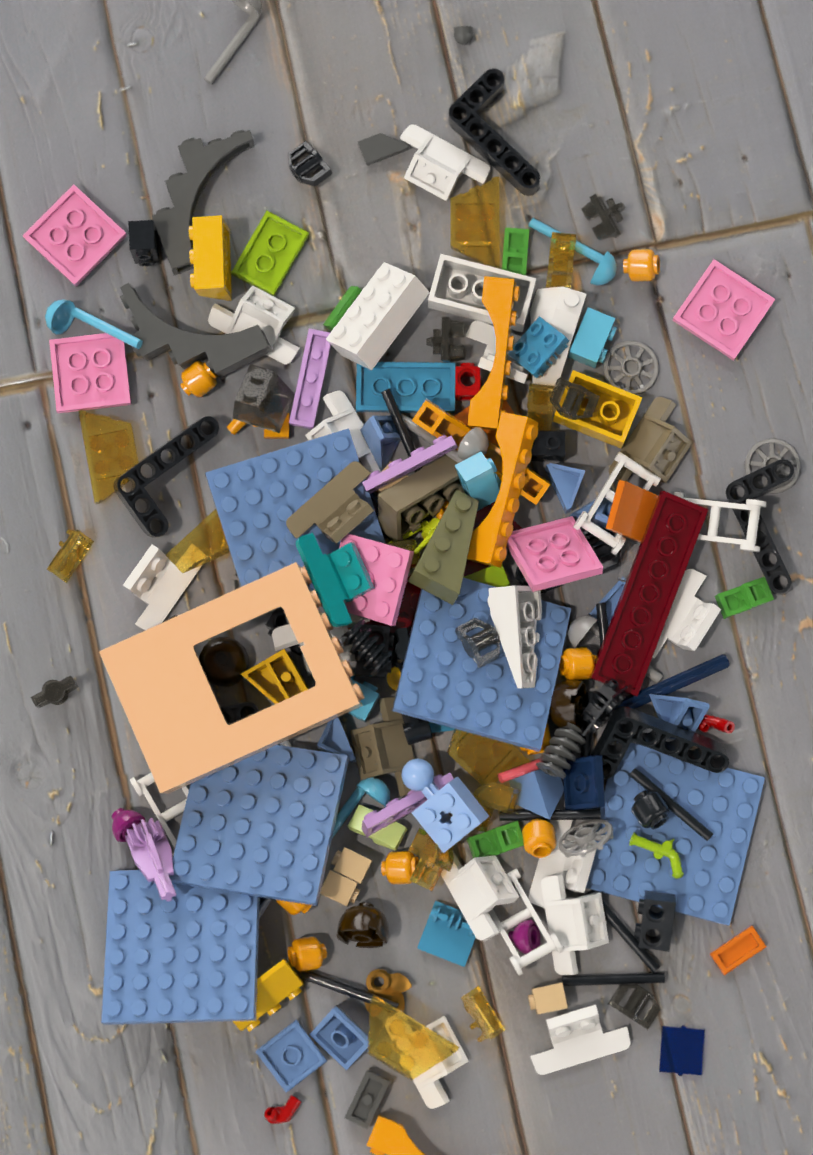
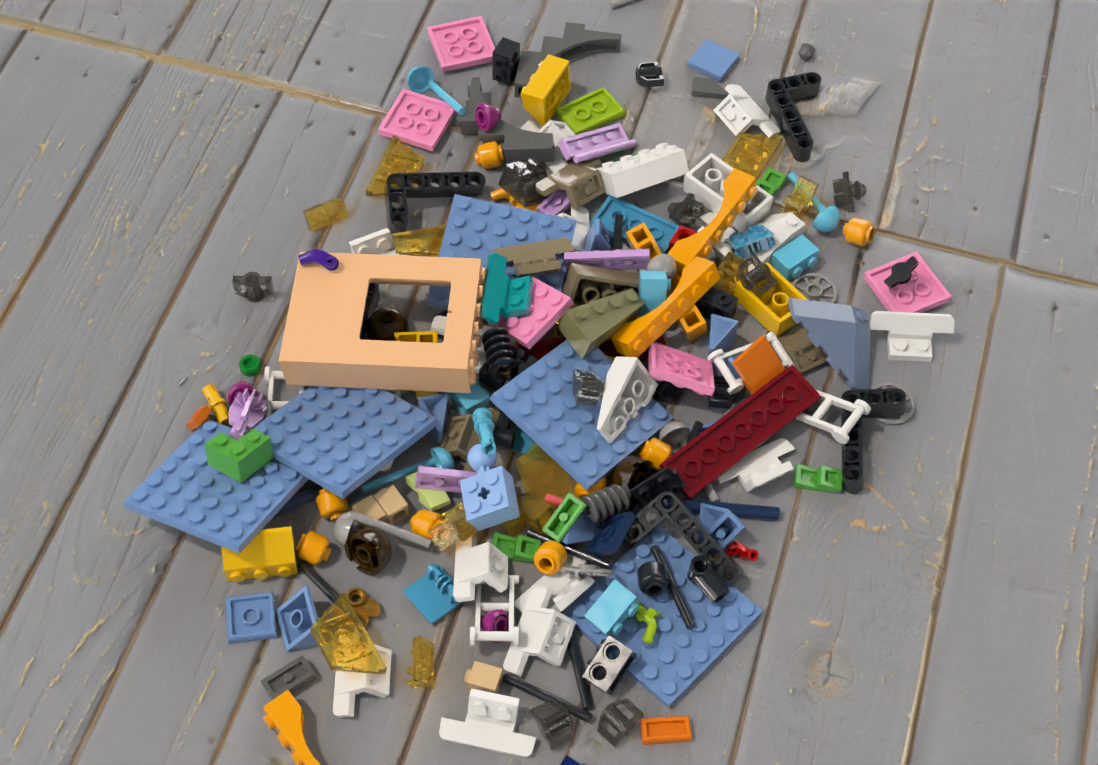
camera: 25 degrees right, 25 degrees down
red arm [264,1095,302,1124] -> none
none -> orange plate [185,404,212,431]
none -> yellow pin [202,384,229,426]
none -> bright green brick [204,429,274,483]
none -> green tile [239,355,262,377]
none -> dark purple arm [298,249,339,271]
none -> light grey piece [333,511,431,548]
none -> medium azure pin [472,407,496,455]
none -> magenta brick [475,103,501,131]
none -> dark tan plate [536,157,606,209]
none -> bright green slope [542,493,587,543]
none -> lavender plate [558,123,629,161]
none -> lavender bar [573,139,637,163]
none -> medium azure brick [584,579,640,637]
none -> clear smoke piece [597,698,644,748]
none -> medium blue tile [687,39,740,82]
none -> black piece [687,555,729,604]
none -> sand blue slope [788,298,871,390]
none -> white plate [869,311,955,362]
none -> black piece [884,256,919,290]

